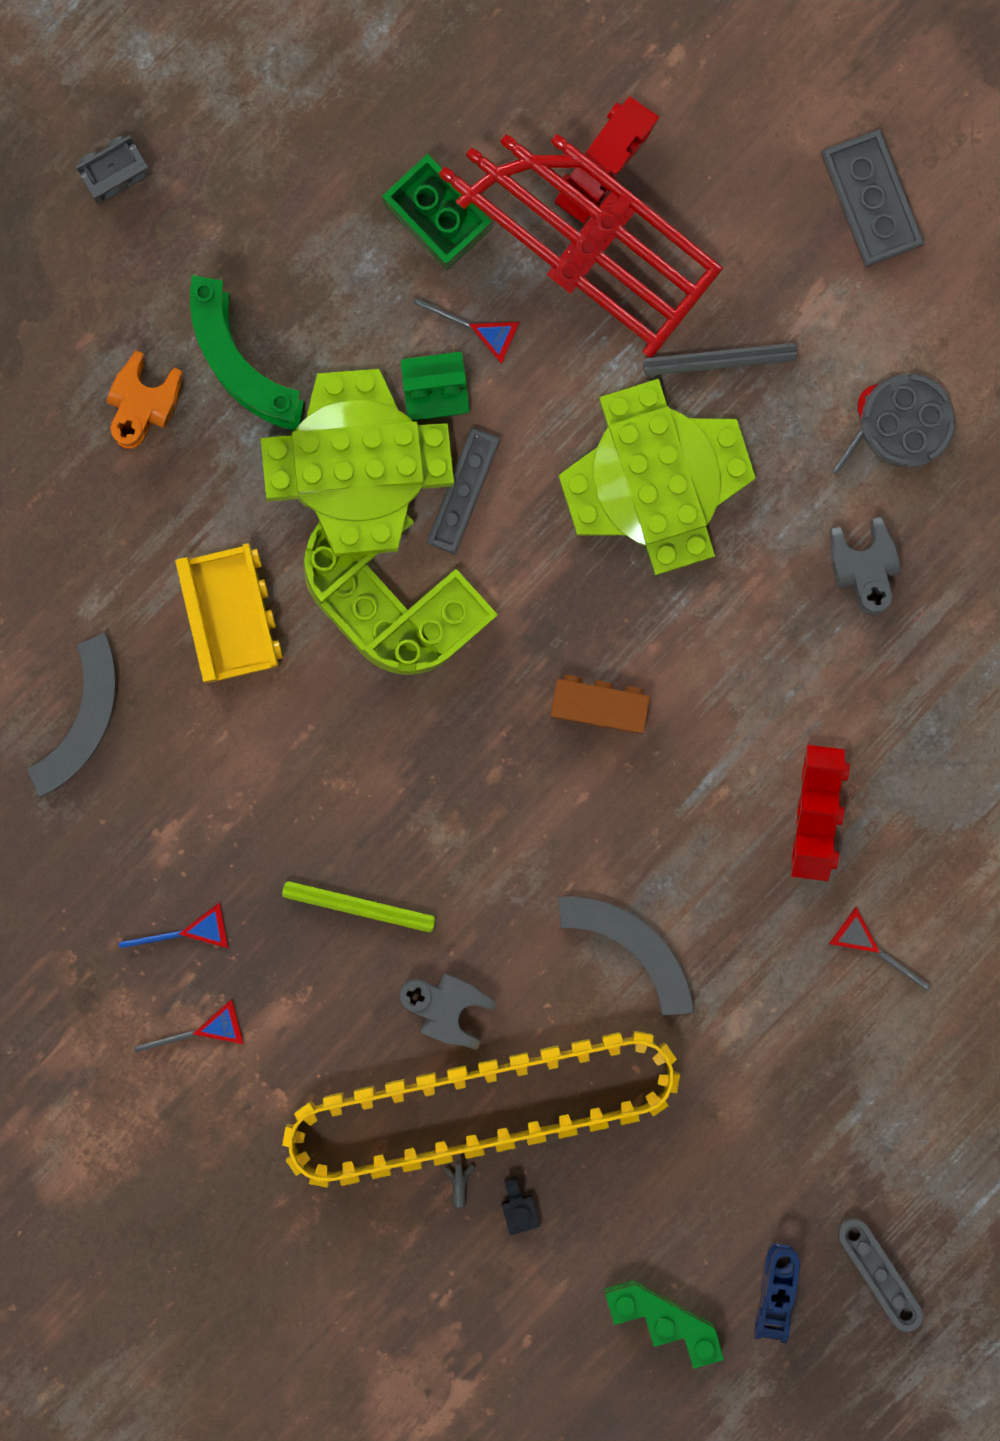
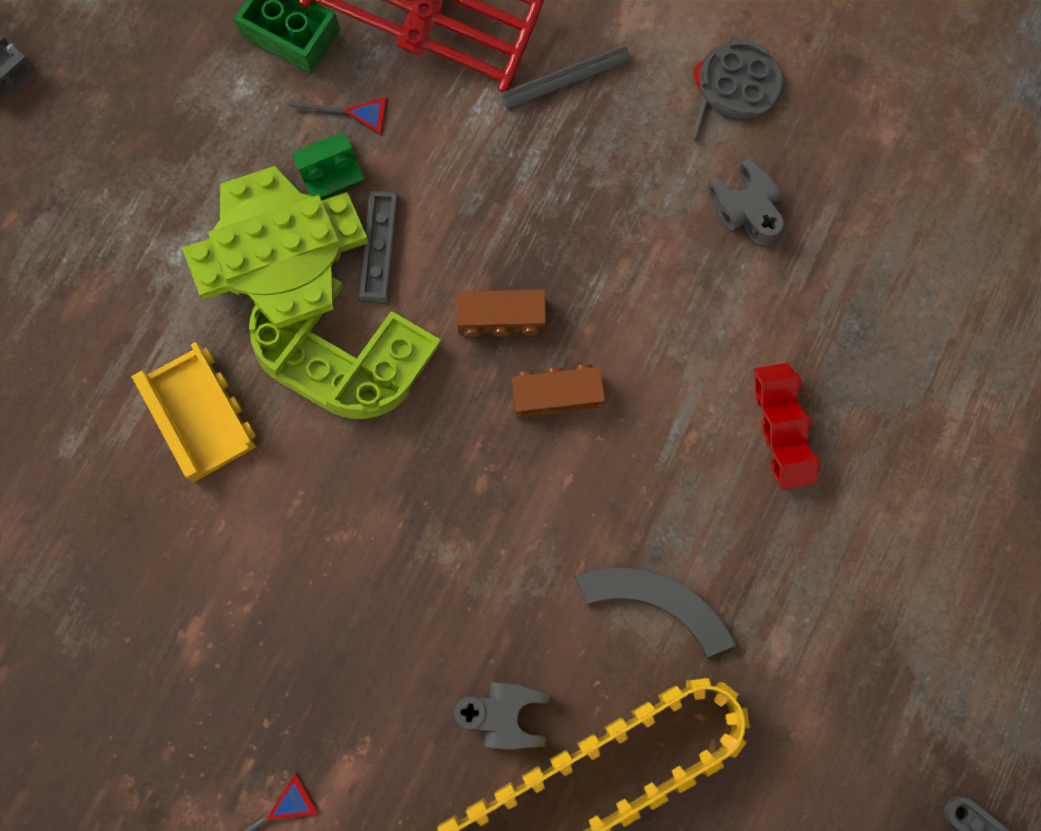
camera: 20 degrees left, 10 degrees down
dark grey tile [27,633,116,798] -> none
orange piece [107,350,184,449] -> none
piece [119,902,228,948] -> none
green fence [190,275,305,431] -> none
lime axle [282,881,435,932] -> none
lime plate [558,379,756,576] -> none
piece [829,907,930,990] -> none
none -> dark orange brick [457,289,546,337]

